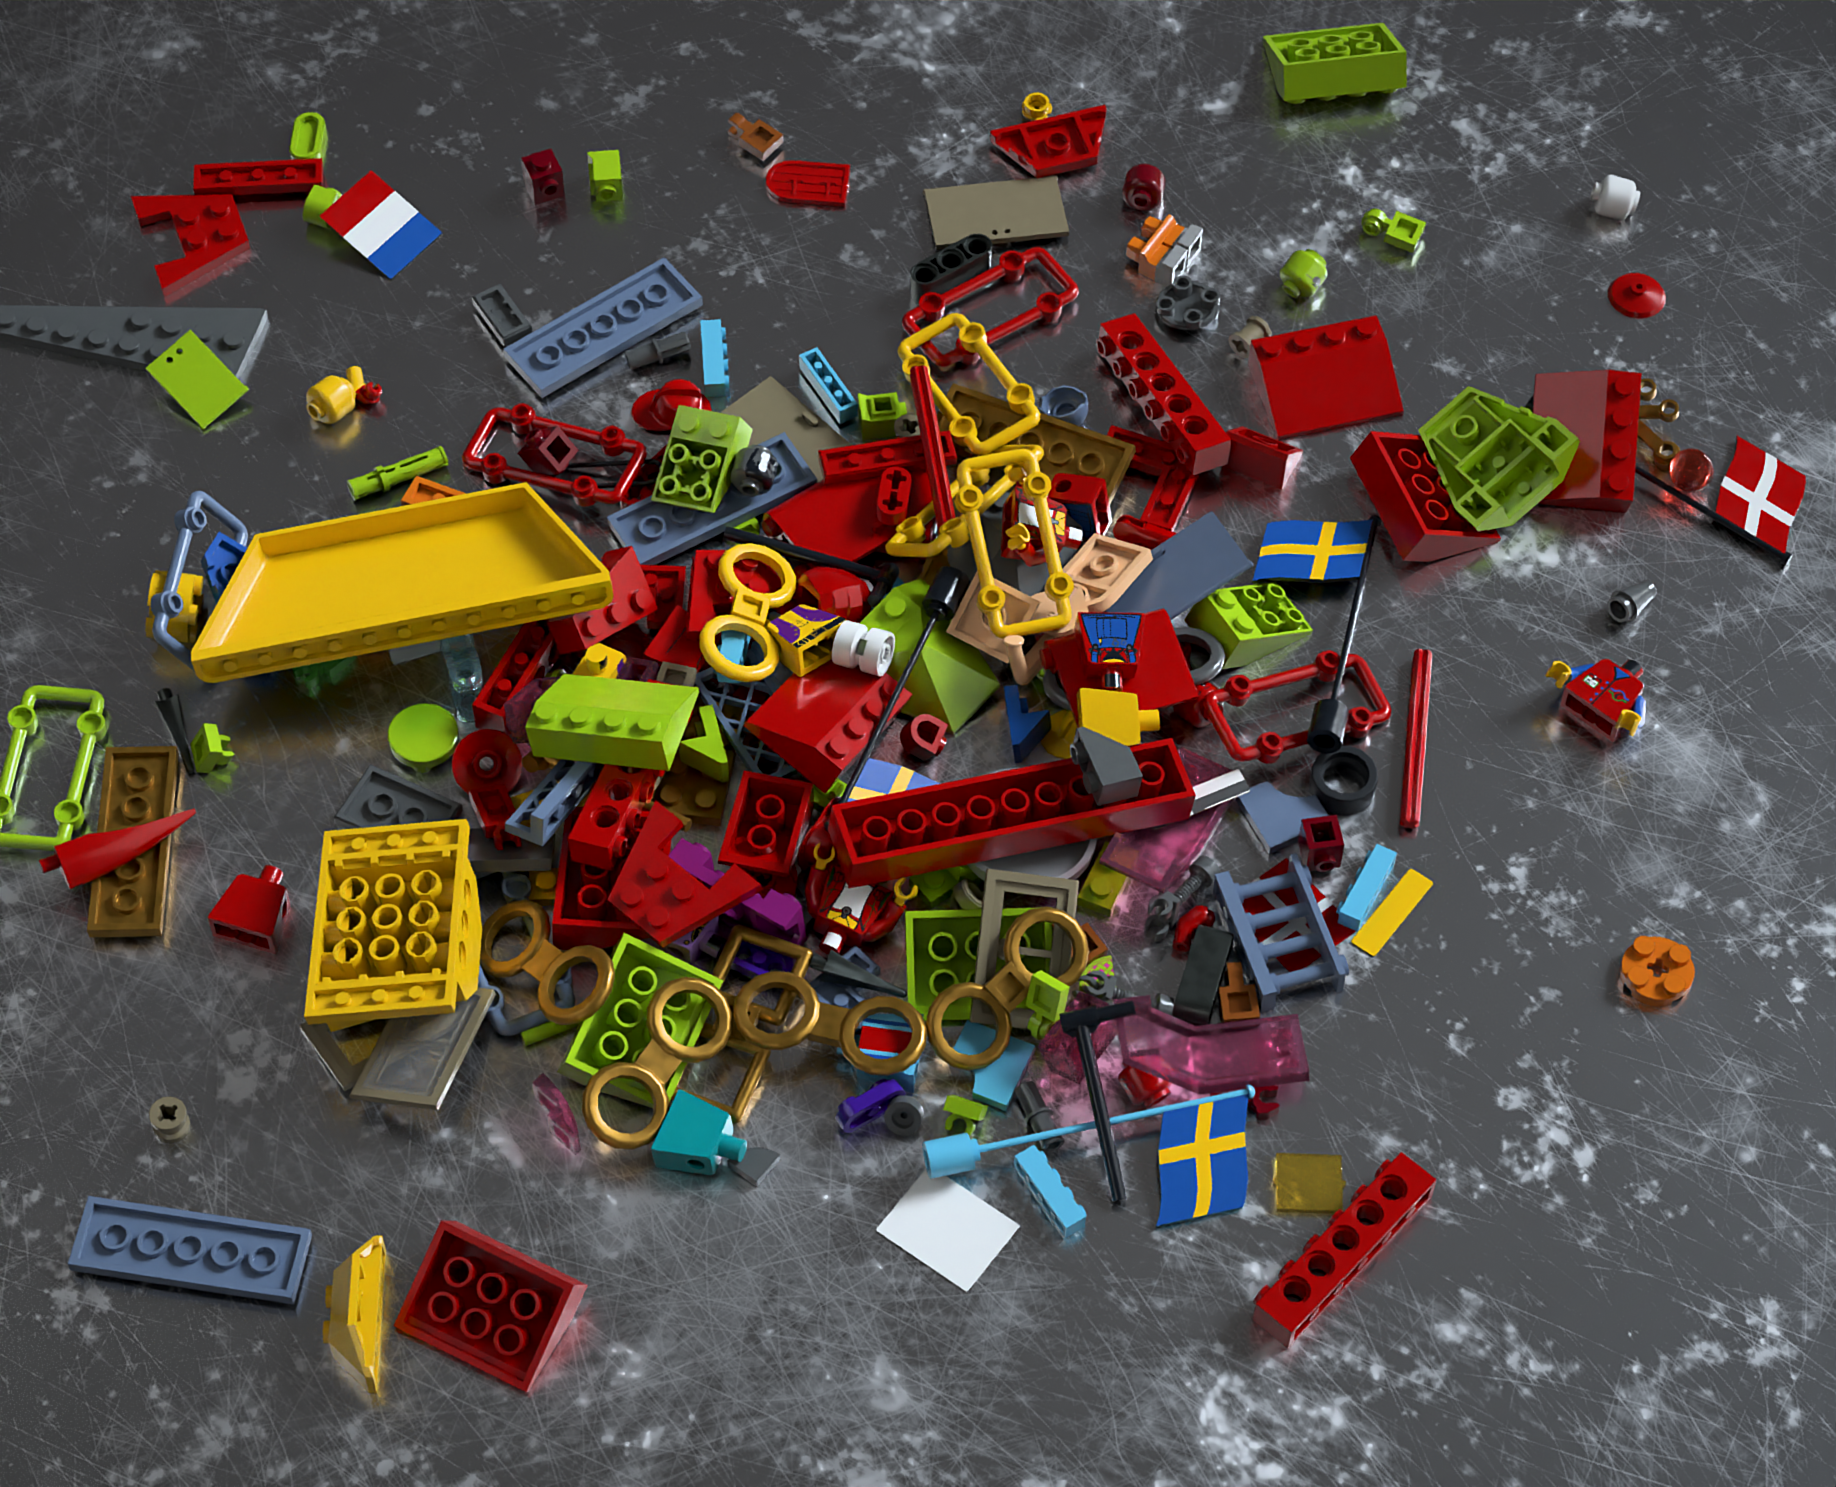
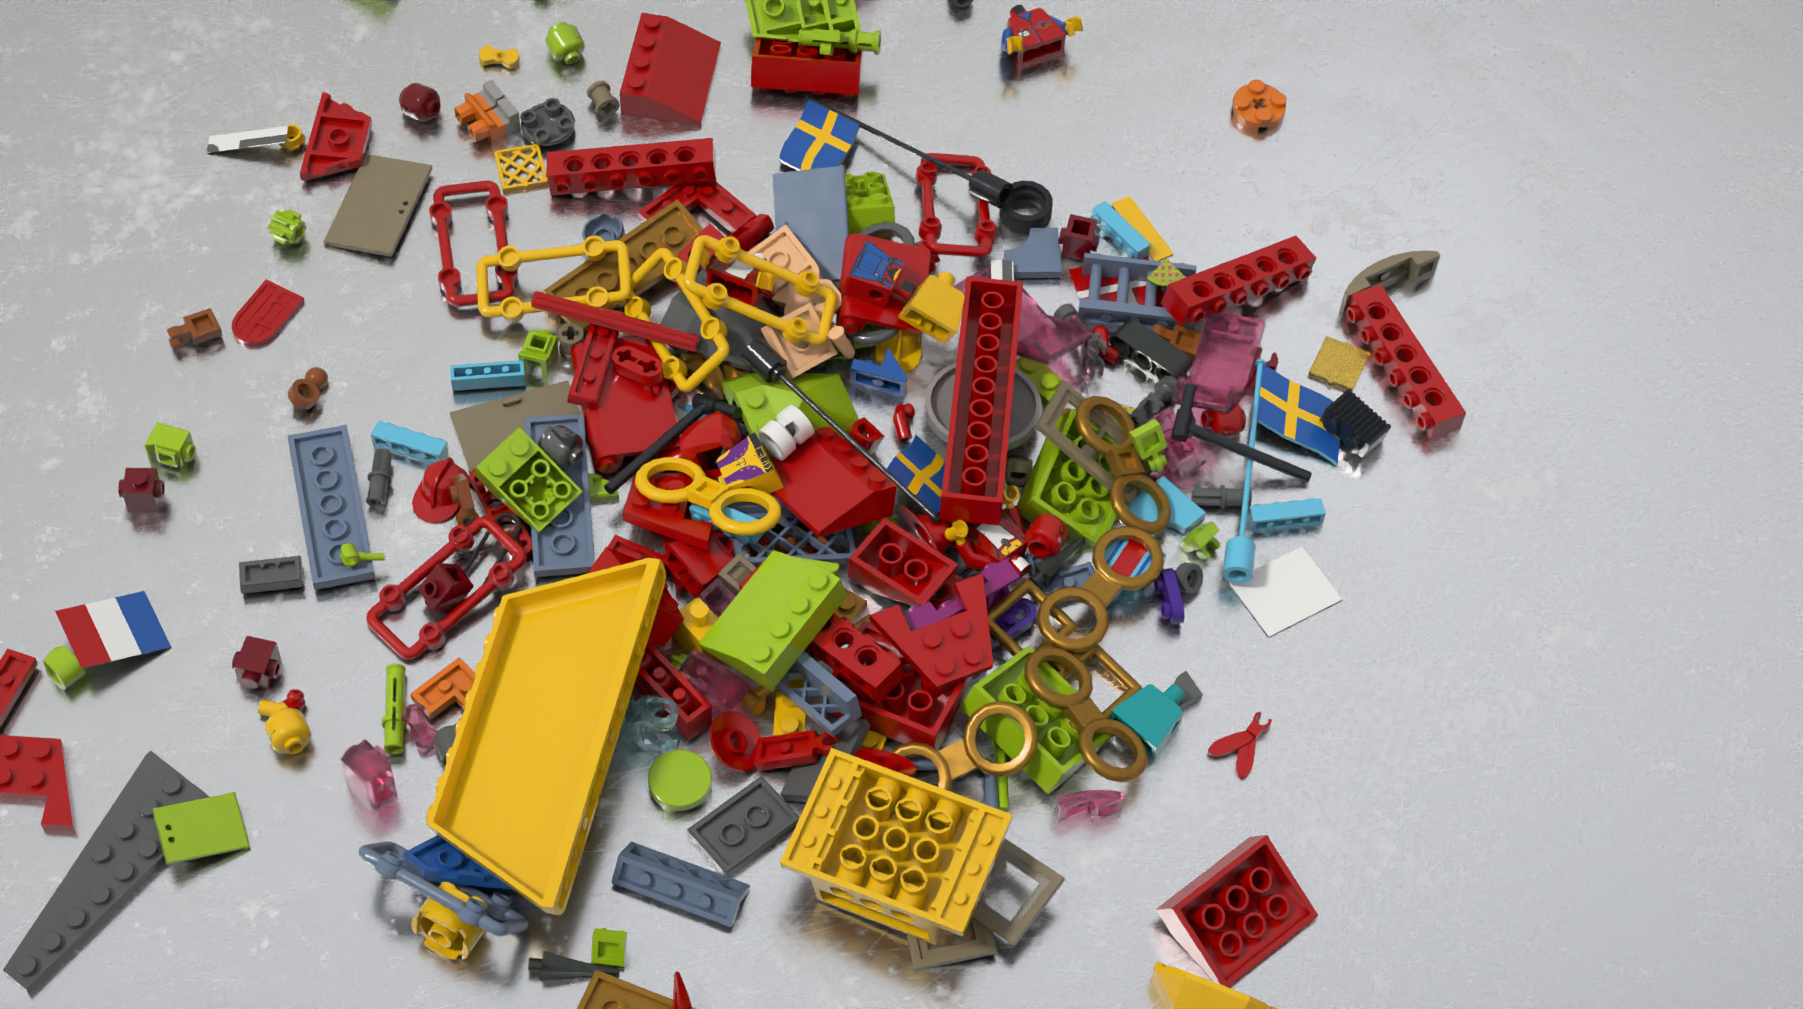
camera: 70 degrees left, 0 degrees up
red torso [207,865,290,955] -> none
pearl dark grey beam [910,233,992,304] -> none
dark grey slope [1070,727,1143,806] -> none
red slope [1223,426,1303,490] -> none
red axle [1400,648,1432,829] -> none
none -> white sticker [207,126,288,153]
none -> dark red brick [232,636,281,689]
none -> lime gear [268,209,306,245]
none -> dark orange plate [288,367,328,410]
none -> lime hand [340,543,385,567]
none -> clear pink brick [340,739,397,813]
none -> clear pink piece [401,704,438,749]
none -> dark orange plate [449,473,479,526]
none -> yellow piece [479,45,520,69]
none -> yellow window [494,144,548,192]
none -> sand blue fence [611,841,750,927]
none -> lime pin [798,29,881,55]
none -> lime tile [812,28,844,56]
none -> red dish [854,748,916,777]
none -> red arm [893,403,915,442]
none -> red head [1024,514,1068,558]
none -> lime tile [1146,258,1186,287]
none -> red brick [1161,235,1317,327]
none -> red piece [1208,711,1272,779]
none -> black brick [1320,389,1391,459]
none -> dark tan slope [1340,250,1440,313]

